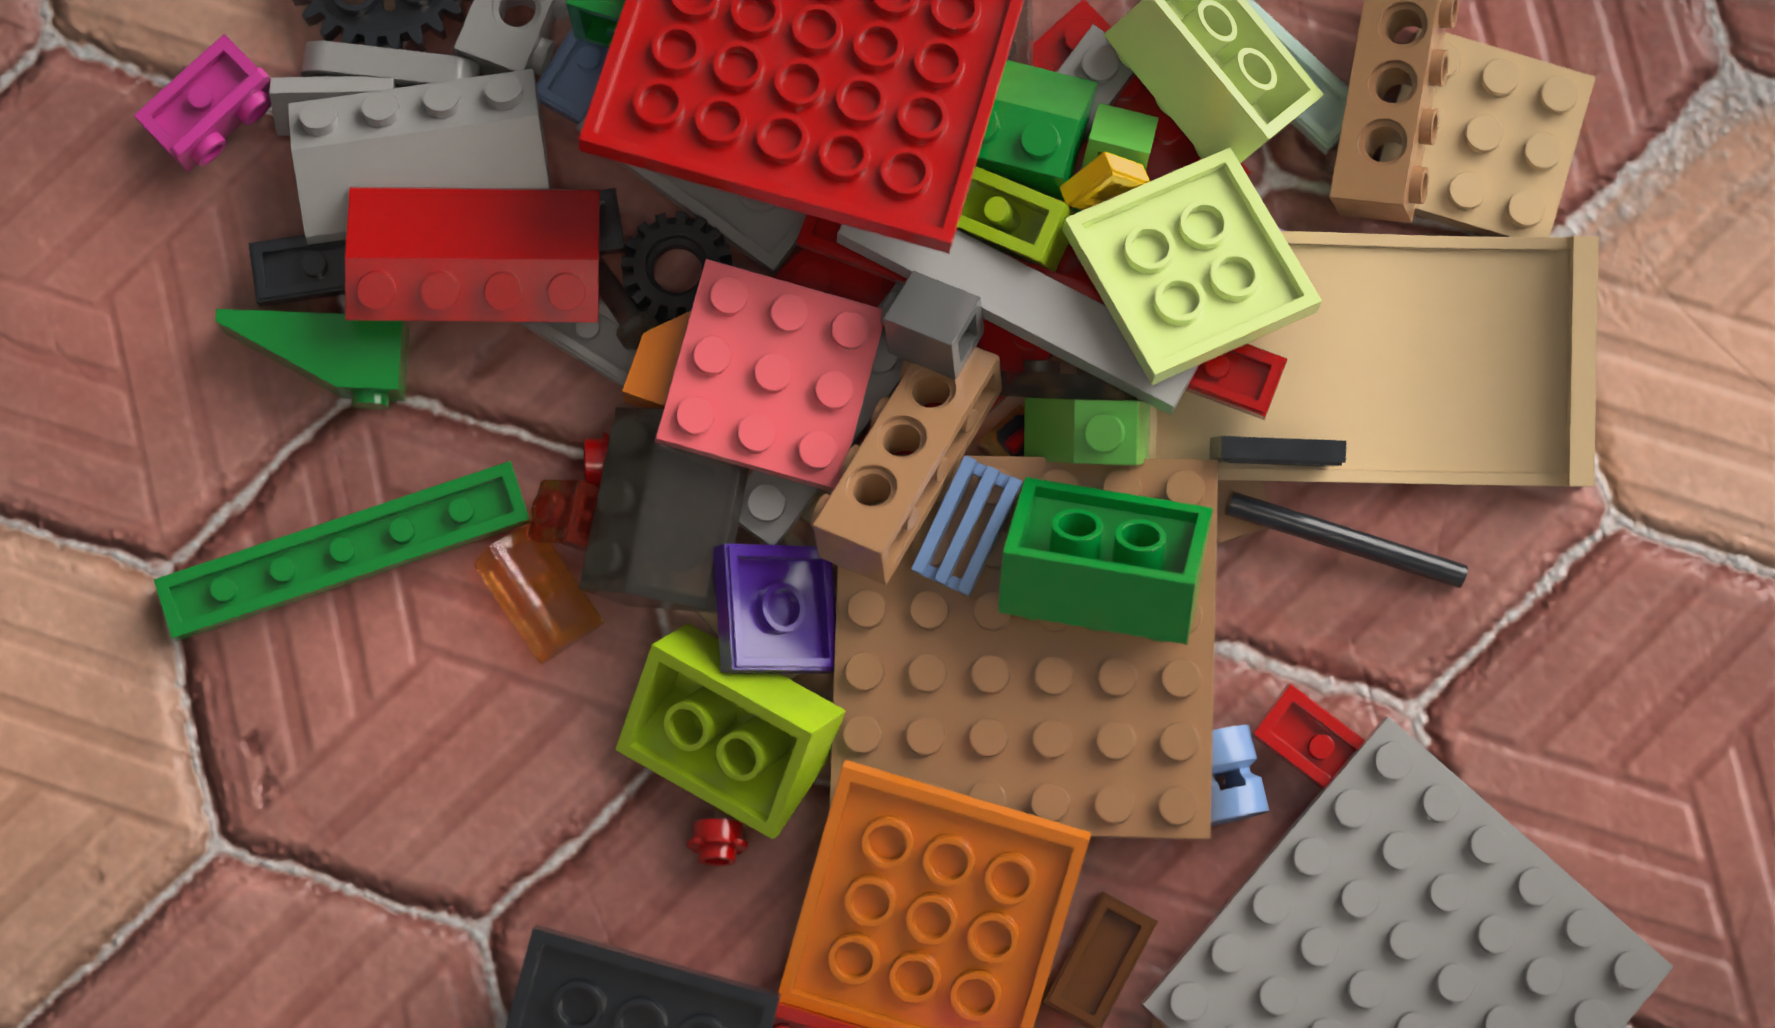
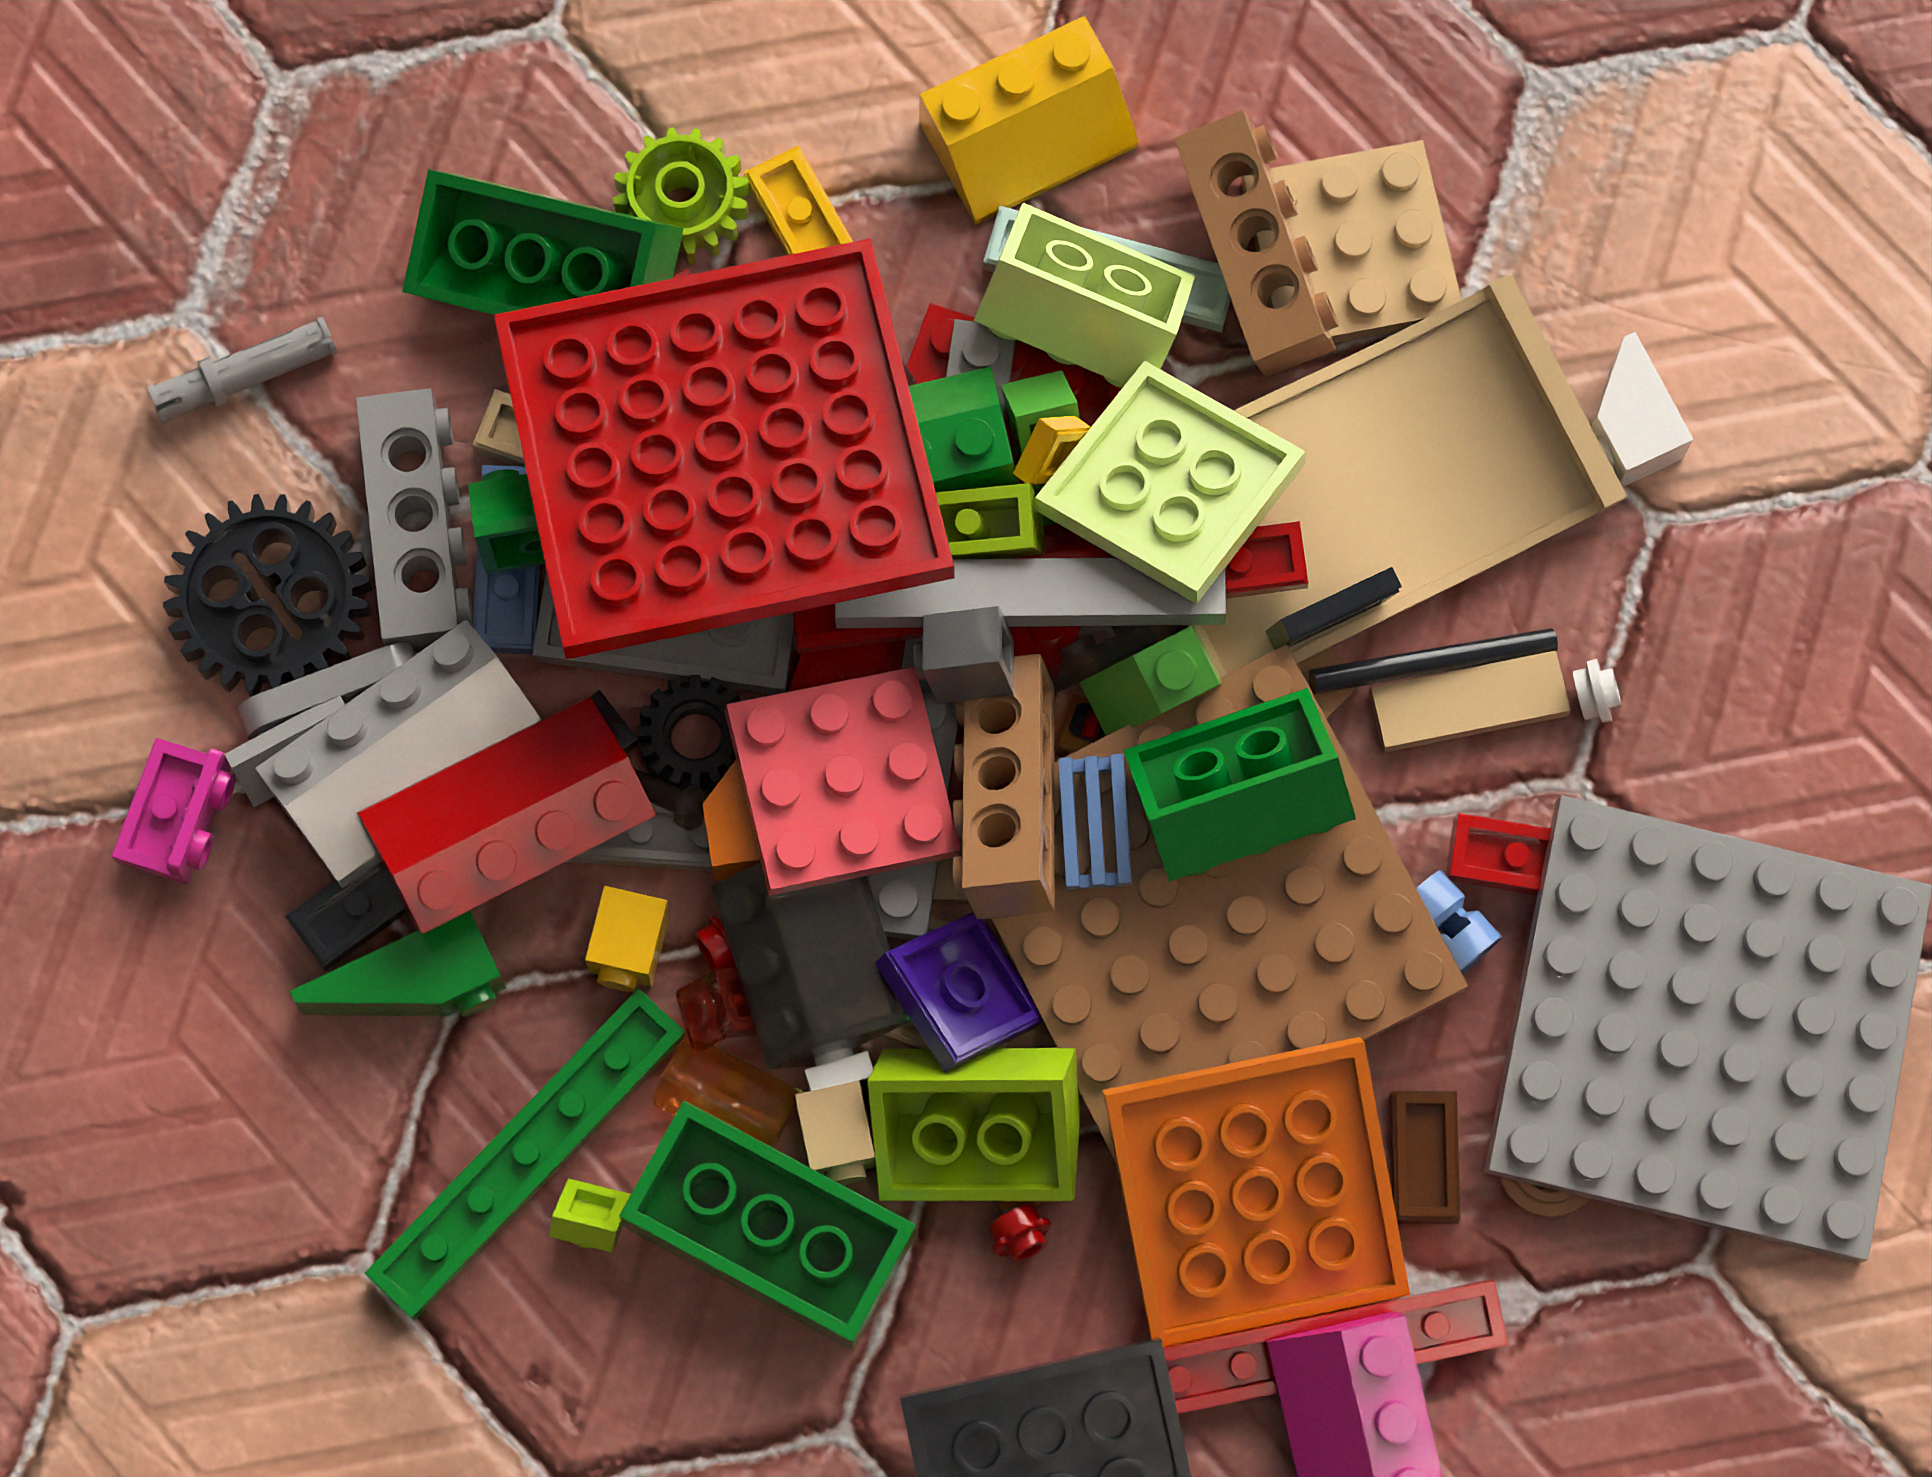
camera: 30 degrees left, 5 degrees down
none -> lime plate [549,1178,631,1253]
none -> yellow brick [585,886,671,992]
none -> green brick [619,1100,916,1351]
none -> tan brick [795,1081,876,1185]
none -> white plate [805,1047,873,1091]
none -> tan tile [1369,651,1571,753]
none -> white plate [1573,659,1621,723]
none -> white slope [1591,332,1694,487]

